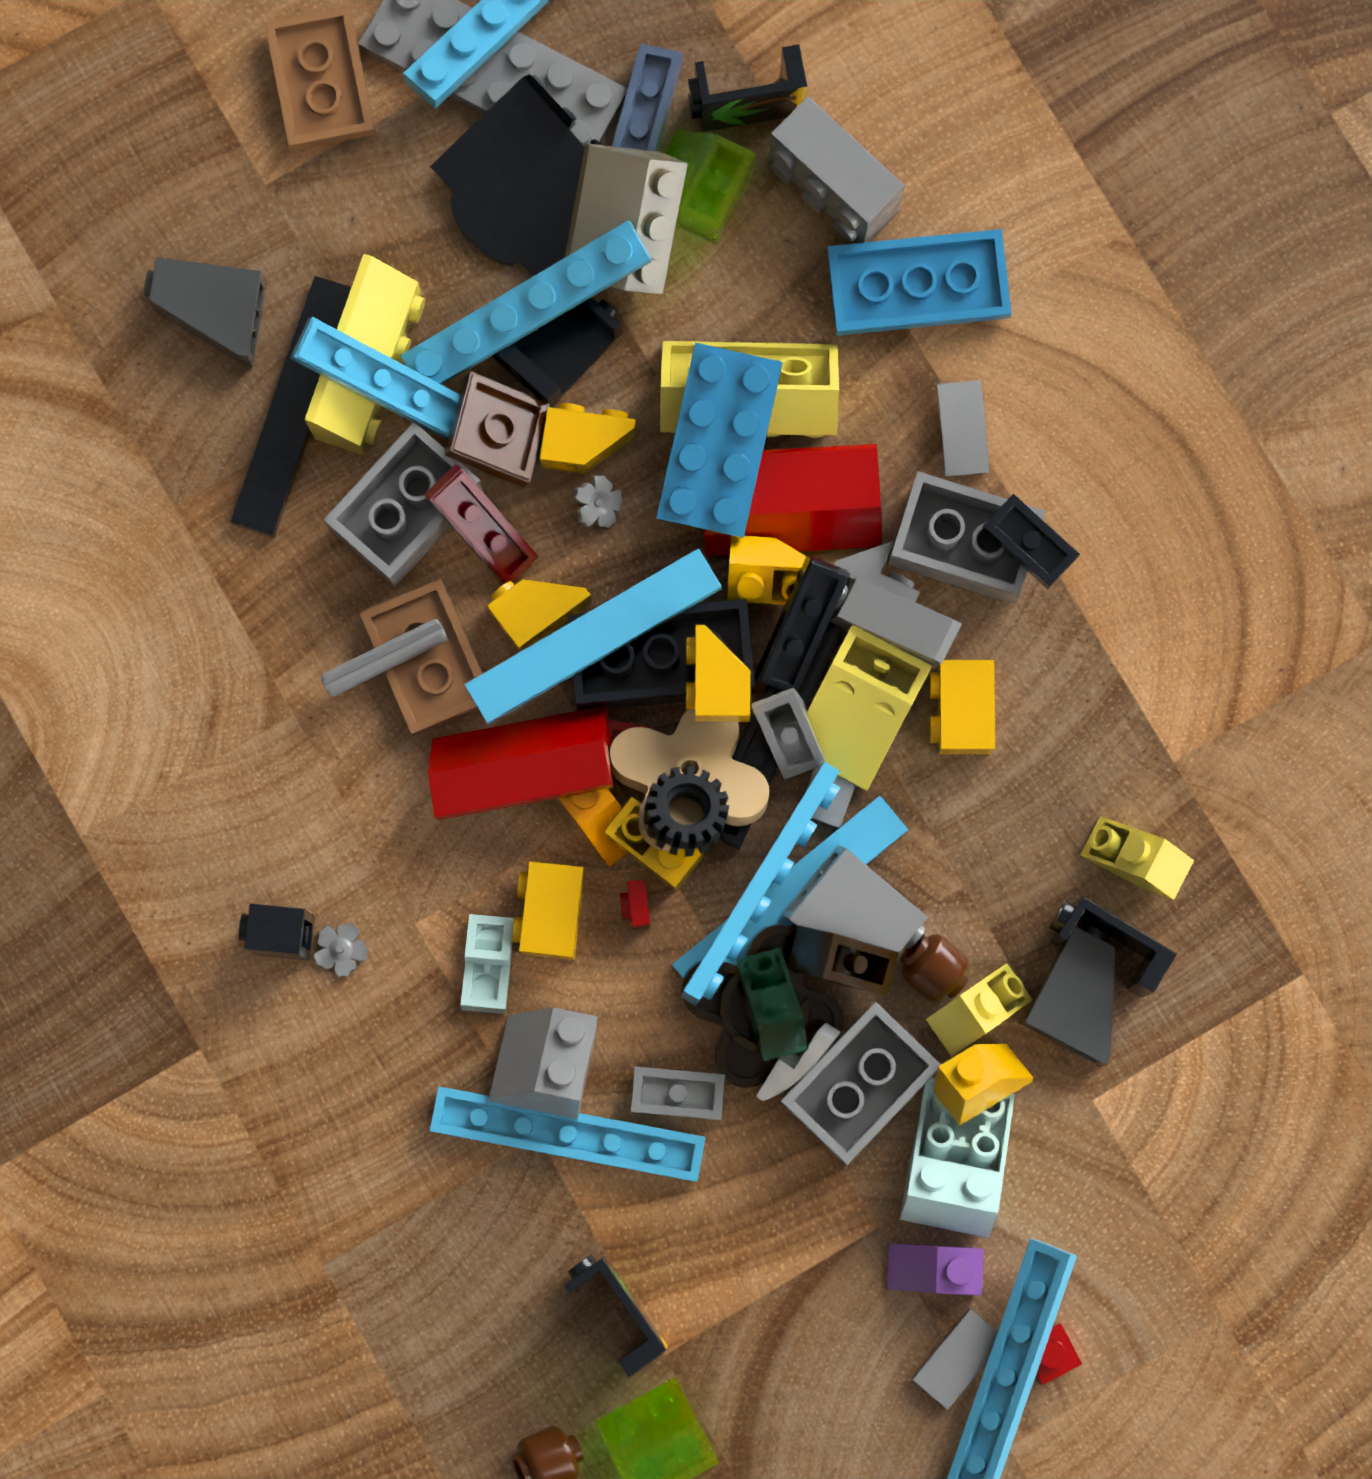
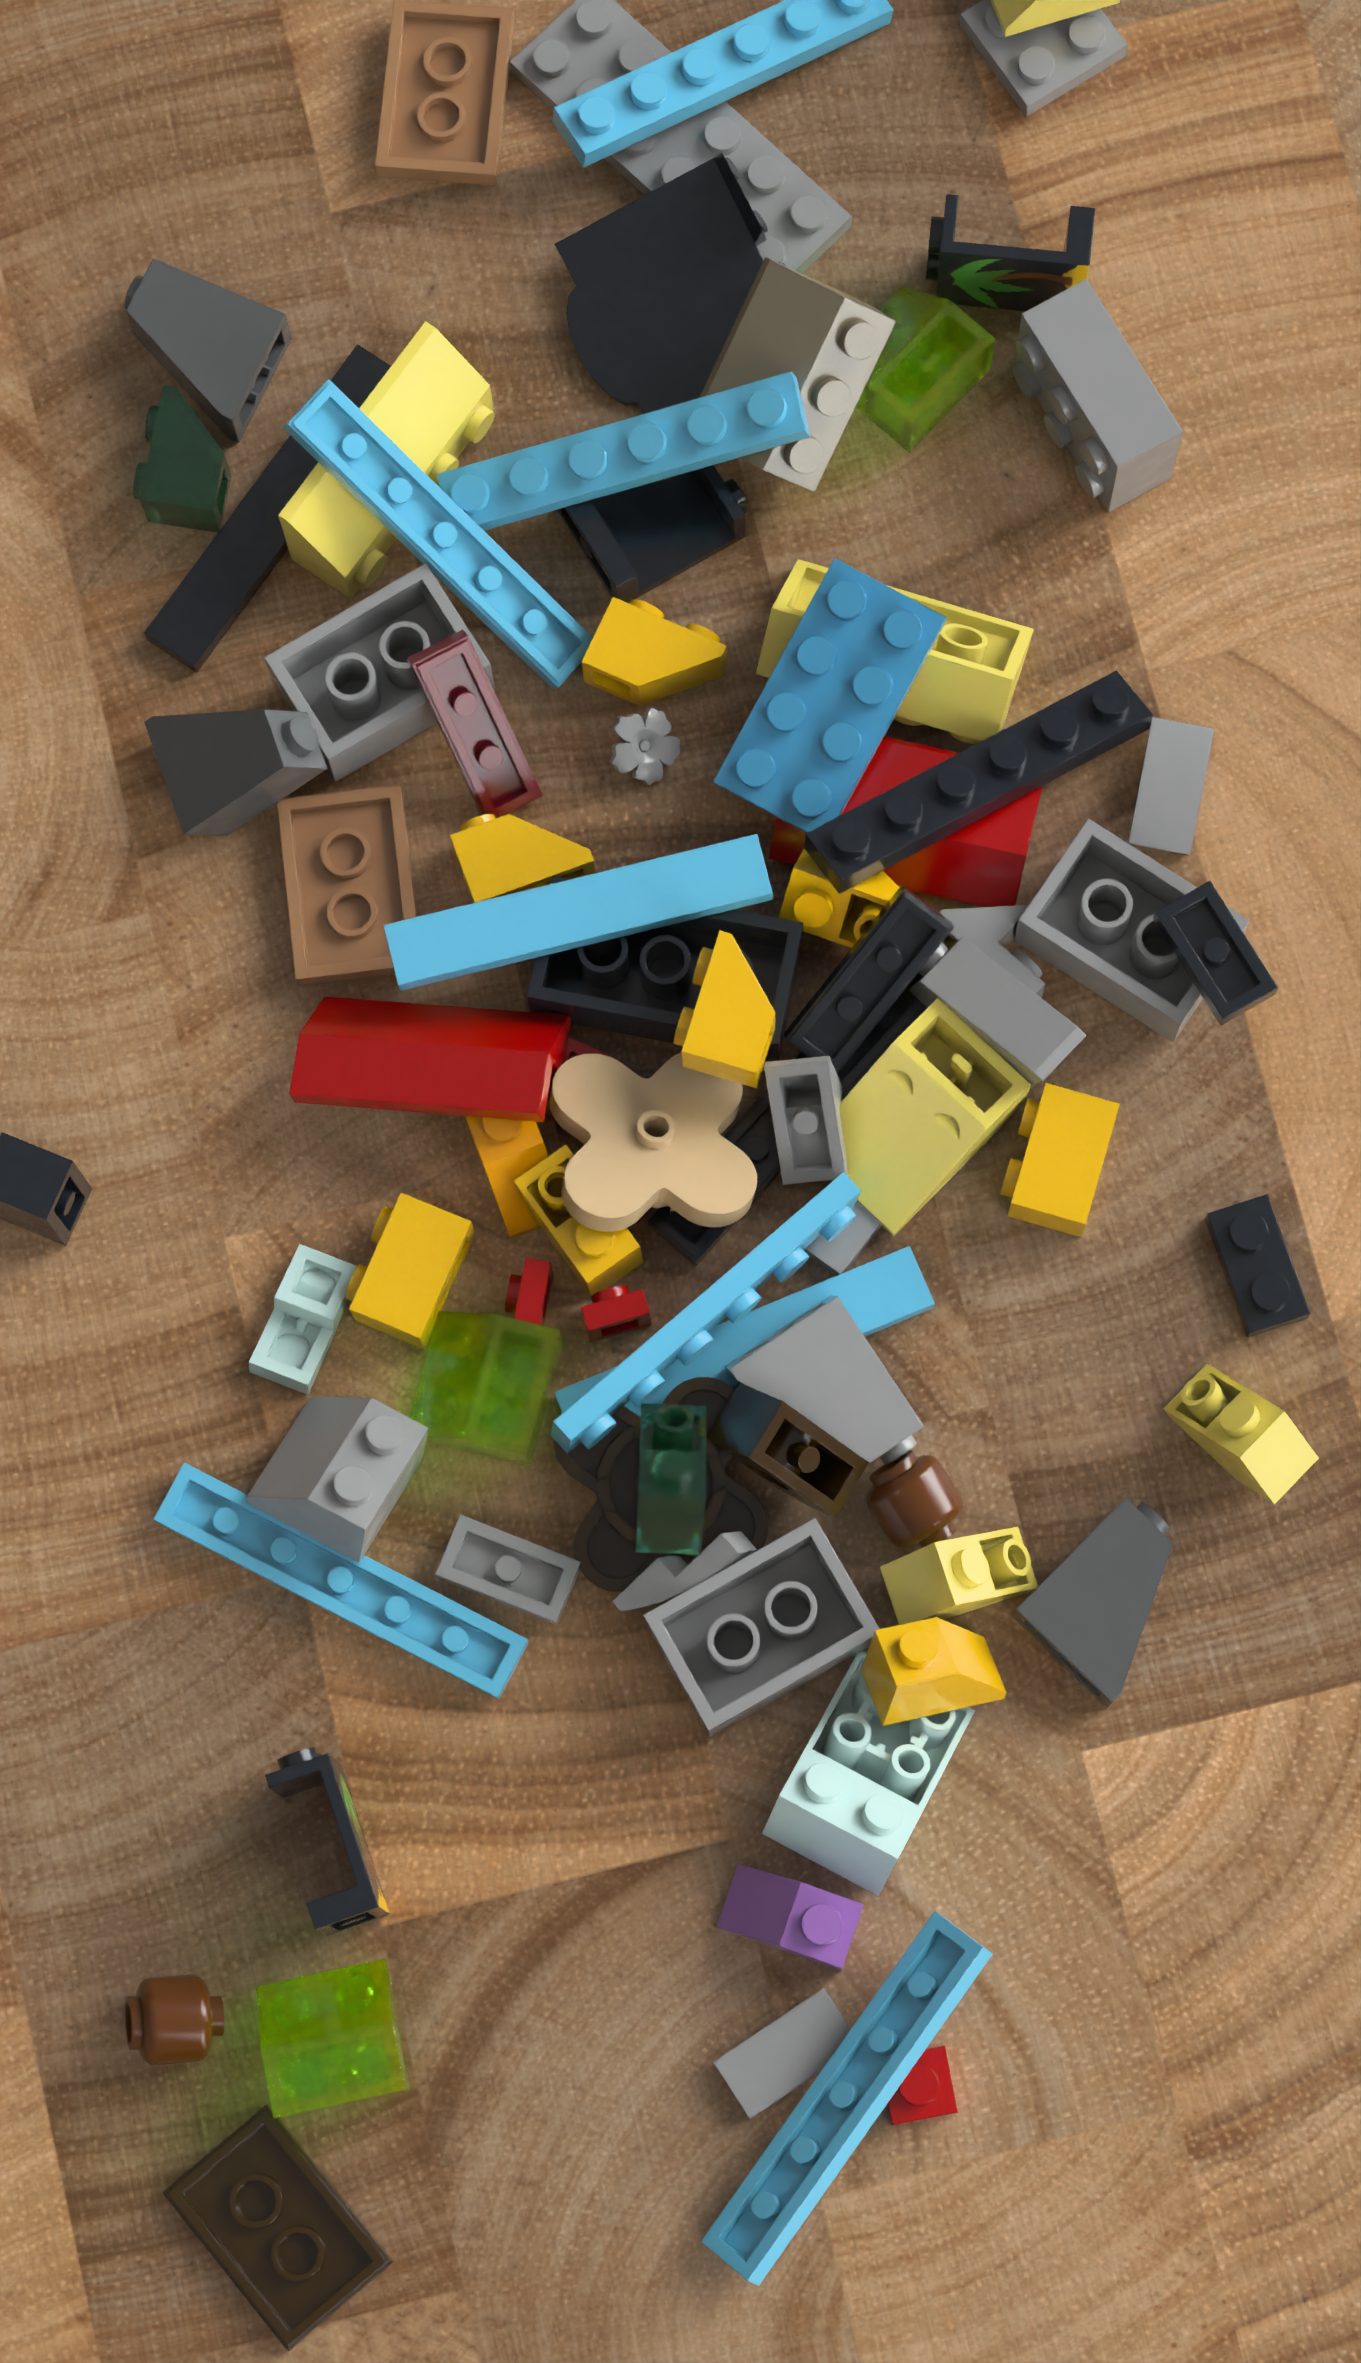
camera: 20 degrees right, 5 degrees down
light grey plant [314,923,369,977] -> none
light grey axle [321,619,447,696] -> none
tile [444,372,550,487] -> none
sand blue plate [612,43,684,151] -> none
black tyre [643,766,729,856] -> none
dark azure plate [827,229,1012,336] -> none
black panel [1048,896,1177,998] -> none
none -> clear green slope [133,385,231,533]
none -> dark grey slope [144,709,327,836]
none -> clear neon green slope [409,1311,563,1467]
none -> red plate [581,1285,652,1343]
none -> black plate [804,670,1153,894]
none -> black plate [1205,1194,1311,1338]

